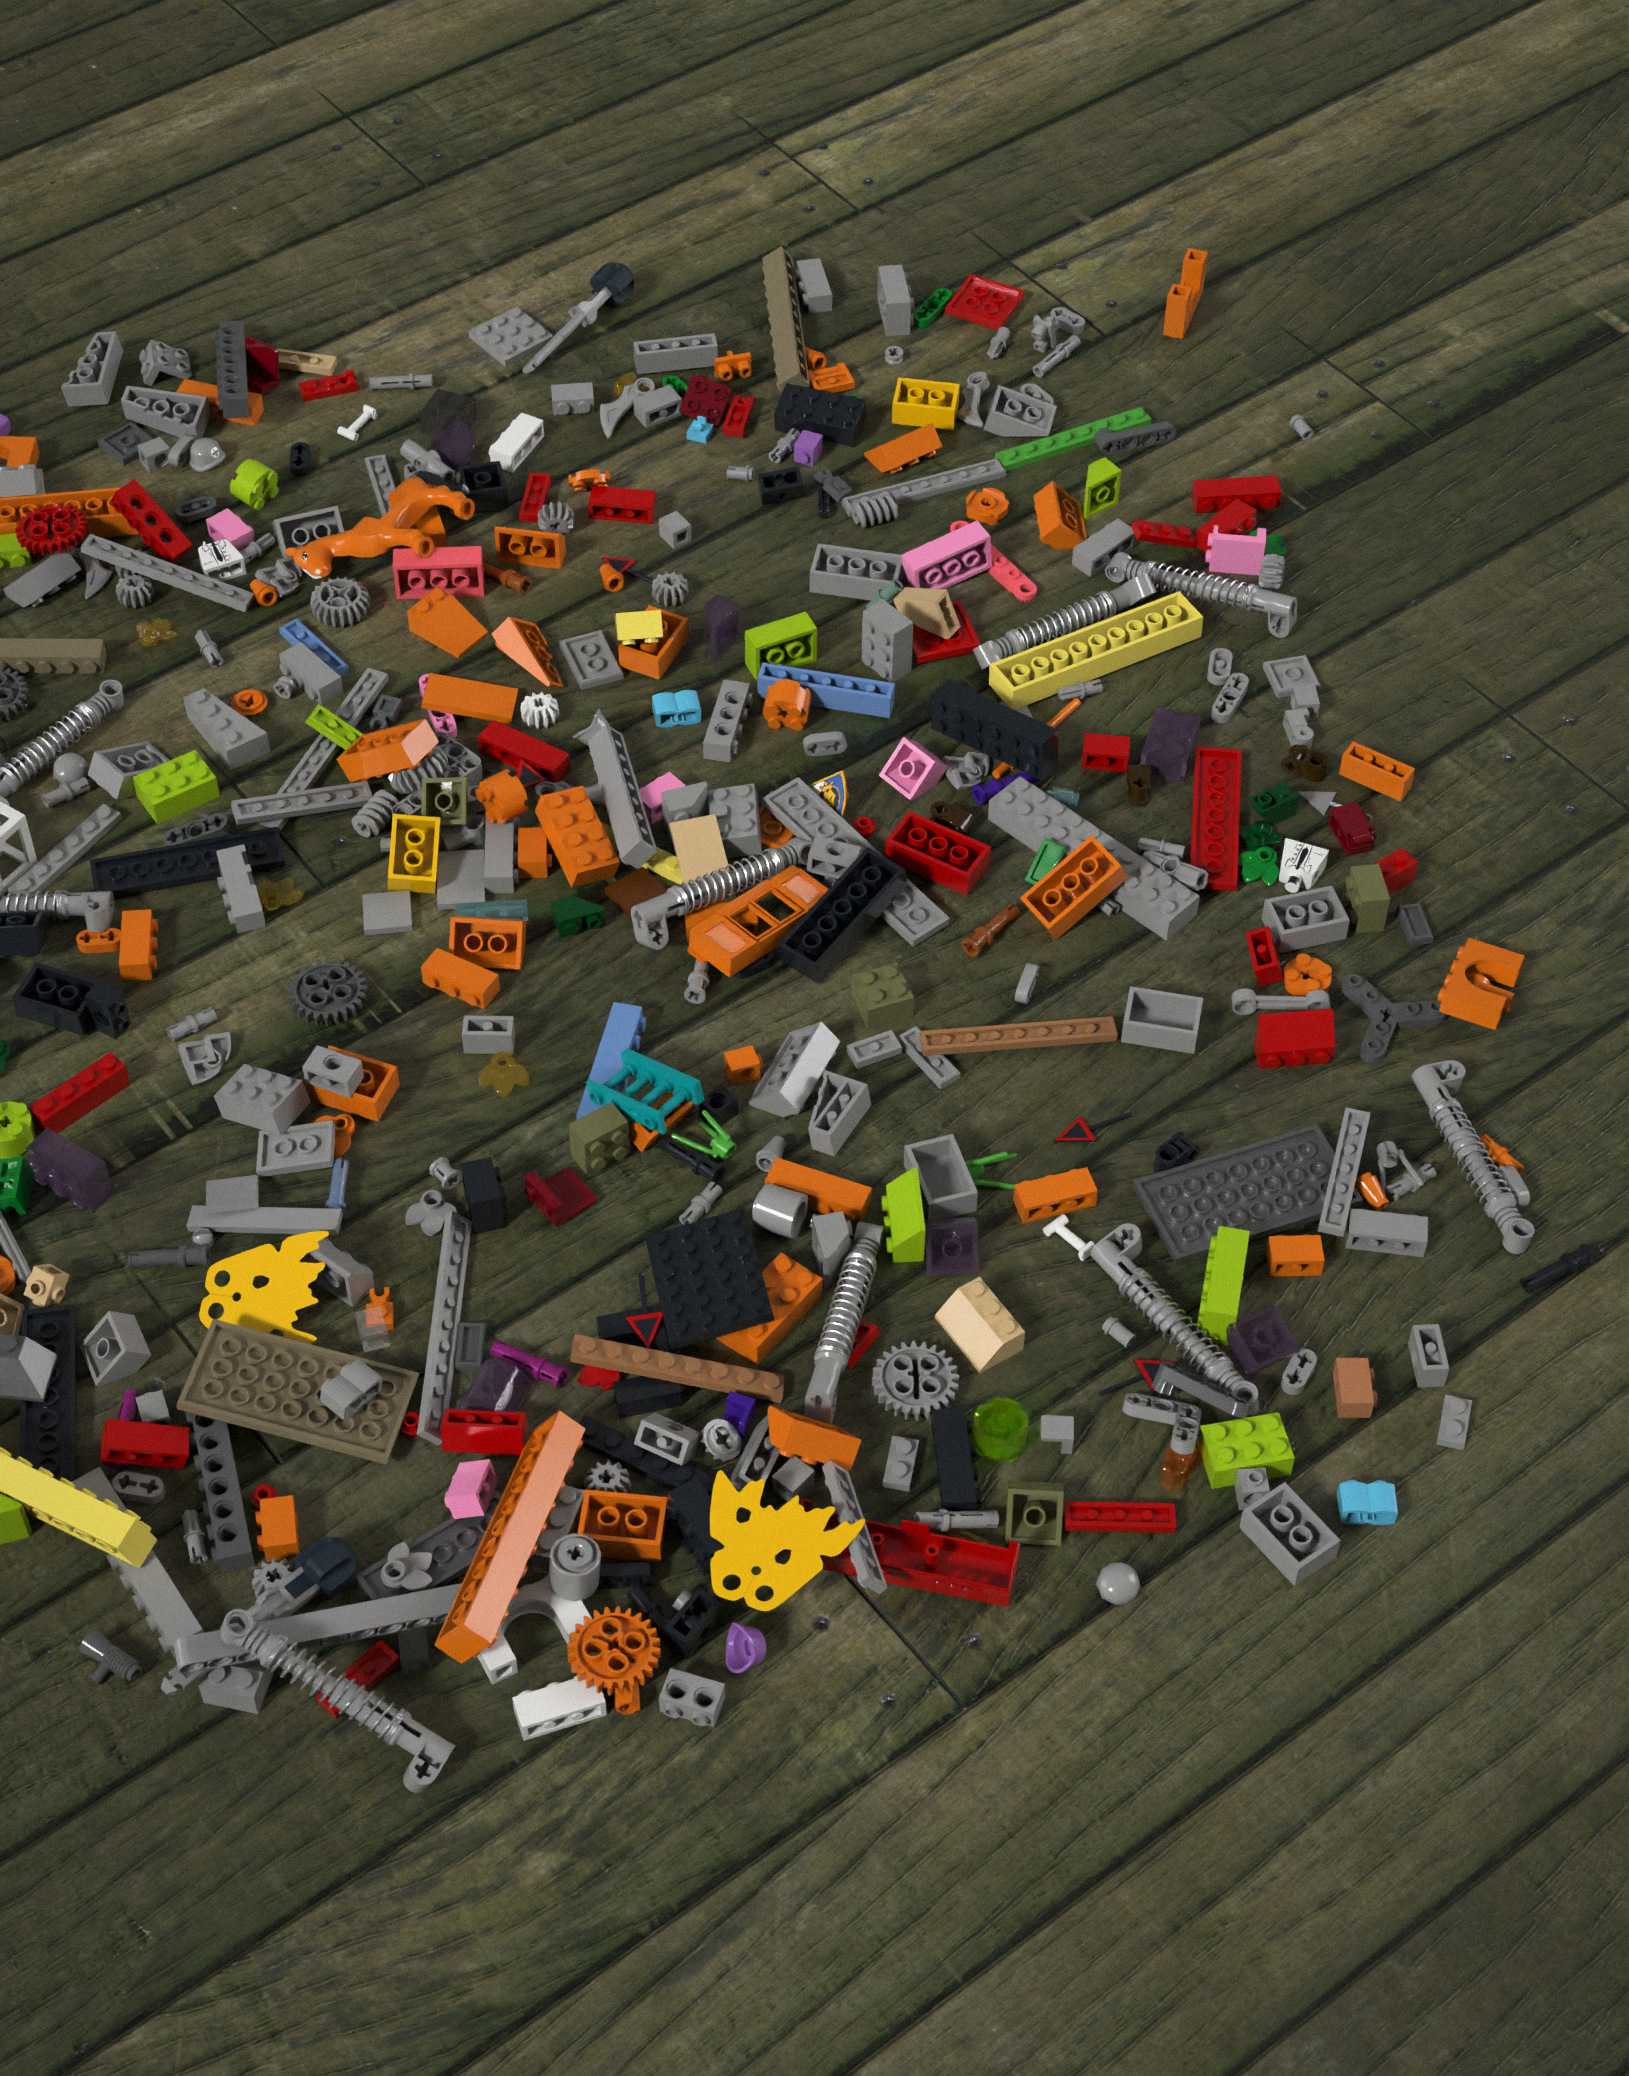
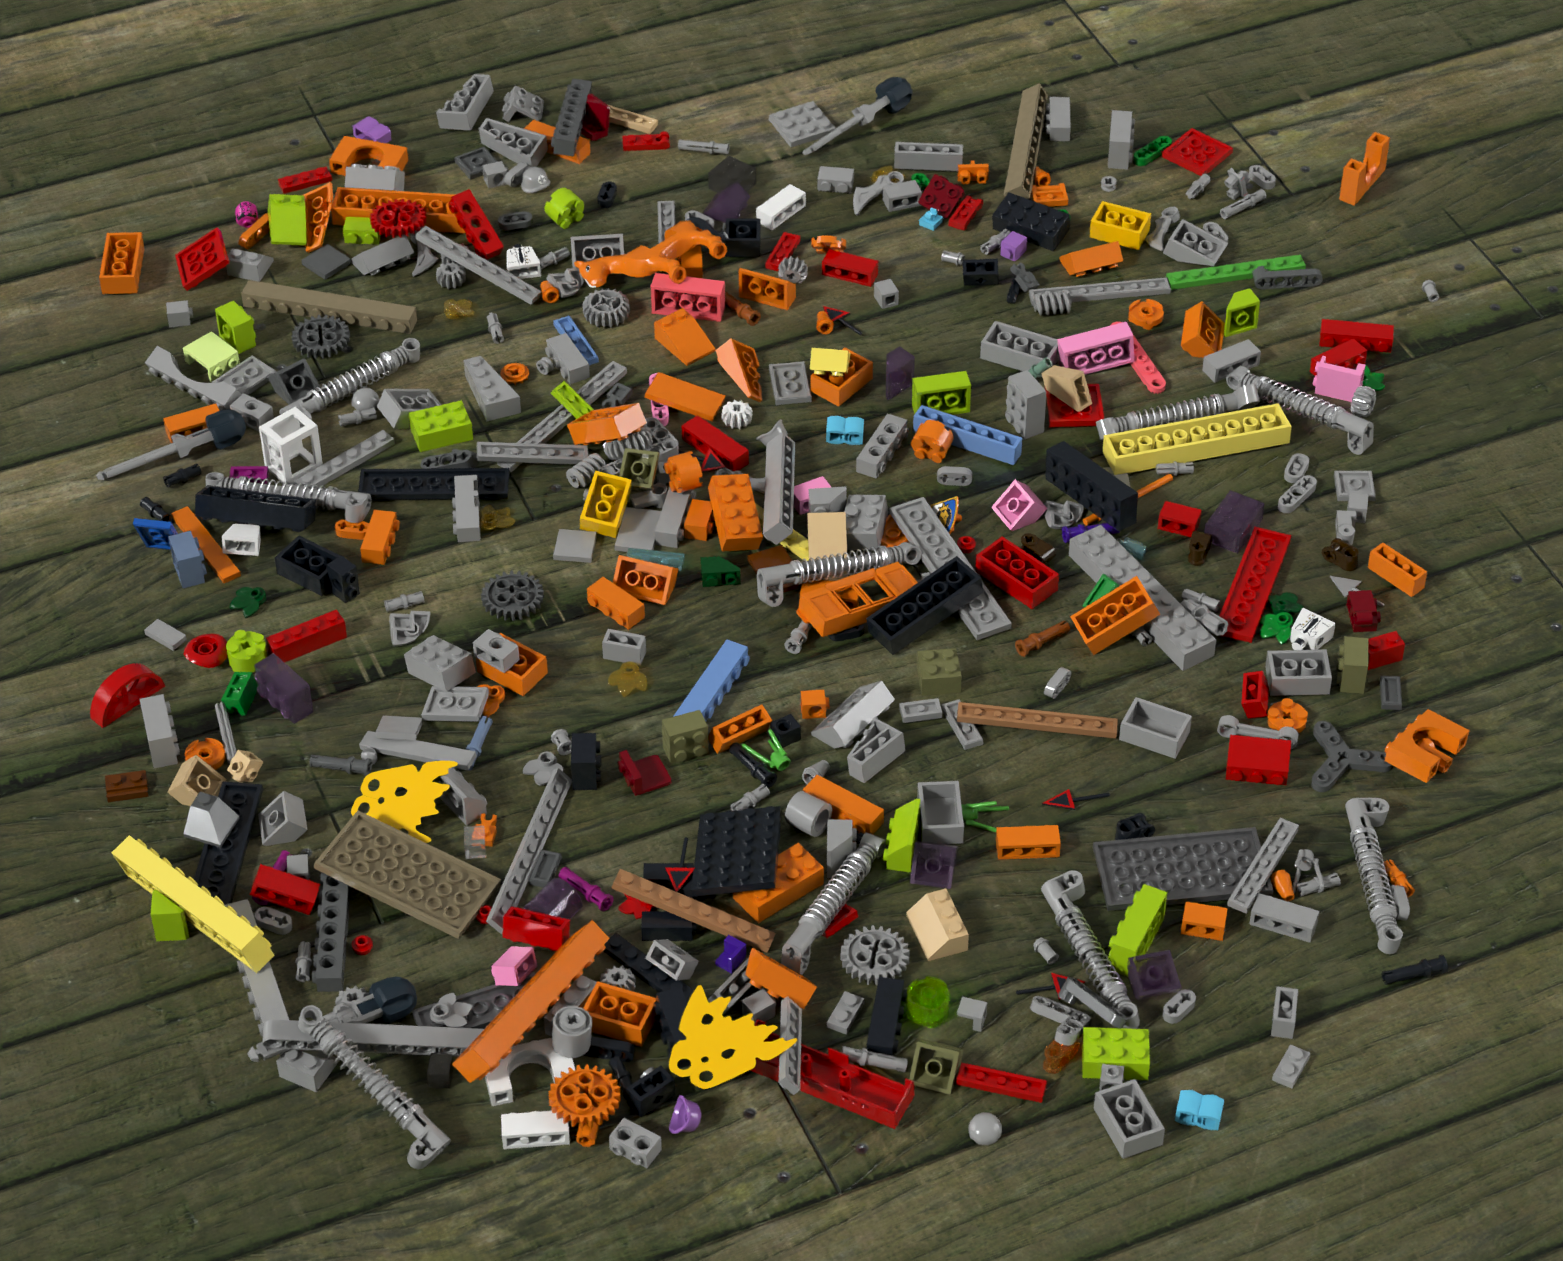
camera: 15 degrees right, 5 degrees down
dark grey piece [79,1629,142,1685] -> none
bright pink brick [206,508,255,552] -> none
orange brick [255,1495,300,1562] -> none
red plate [316,1640,401,1719] -> none
light grey brick [320,1359,383,1420] -> none
white piece [337,405,377,442] -> none
light grey piece [400,439,455,484] -> none
teal fence [586,1048,705,1135] -> none
light grey gear [652,571,689,607] -> none
light grey gear [701,1419,741,1462] -> none
light grey brick [807,836,861,879] -> none
white piece [1043,1214,1095,1261] -> none
red plate [1131,520,1196,549] -> none
dark green slope [1247,782,1299,824] -> none
nougat brick [1333,1358,1378,1418] -> none

